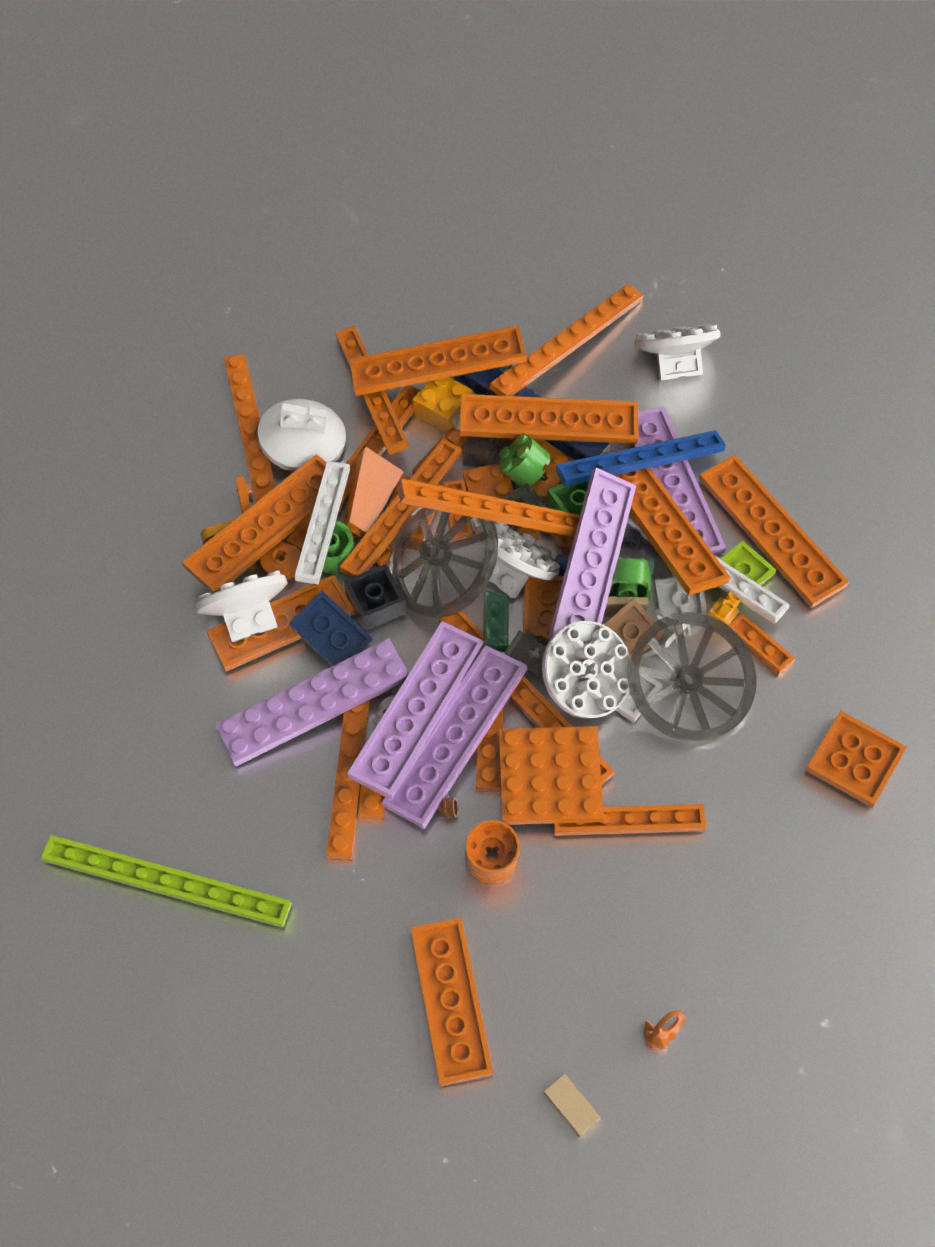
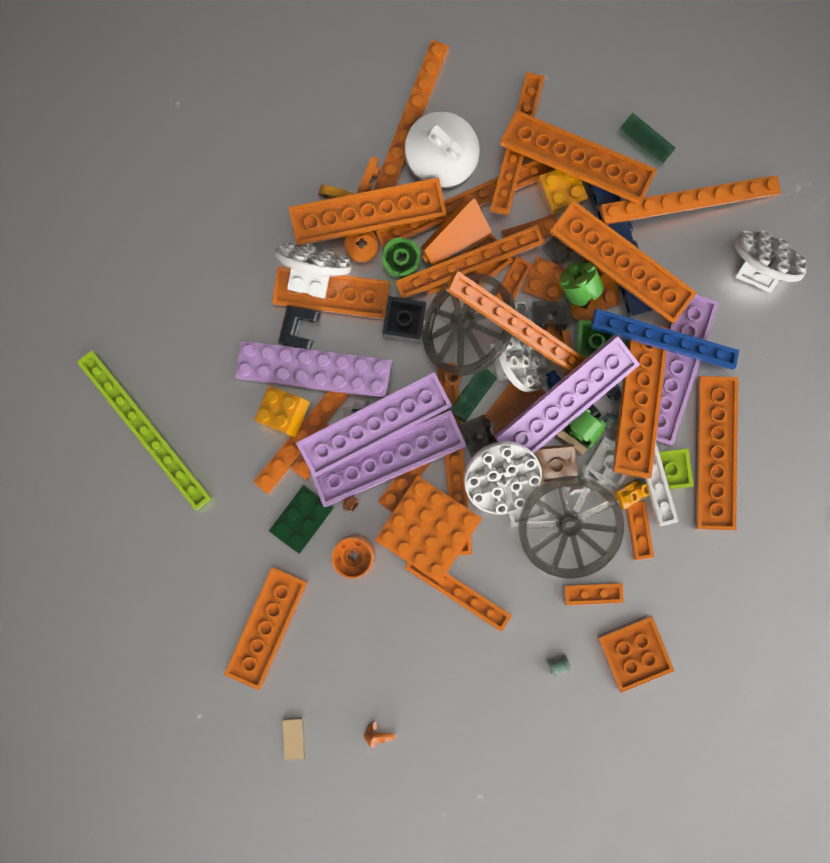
camera: 30 degrees right, 25 degrees up
dark blue plate [289,591,373,666] -> none
white plate [295,461,350,585] -> none
none -> light orange brick [254,385,310,438]
none -> dark green plate [269,485,334,554]
none -> black connector [278,306,322,350]
none -> dark orange plate [443,367,462,386]
none -> sand green bush [547,654,571,677]
none -> orange plate [564,583,624,605]
none -> clear green plate [620,113,676,164]

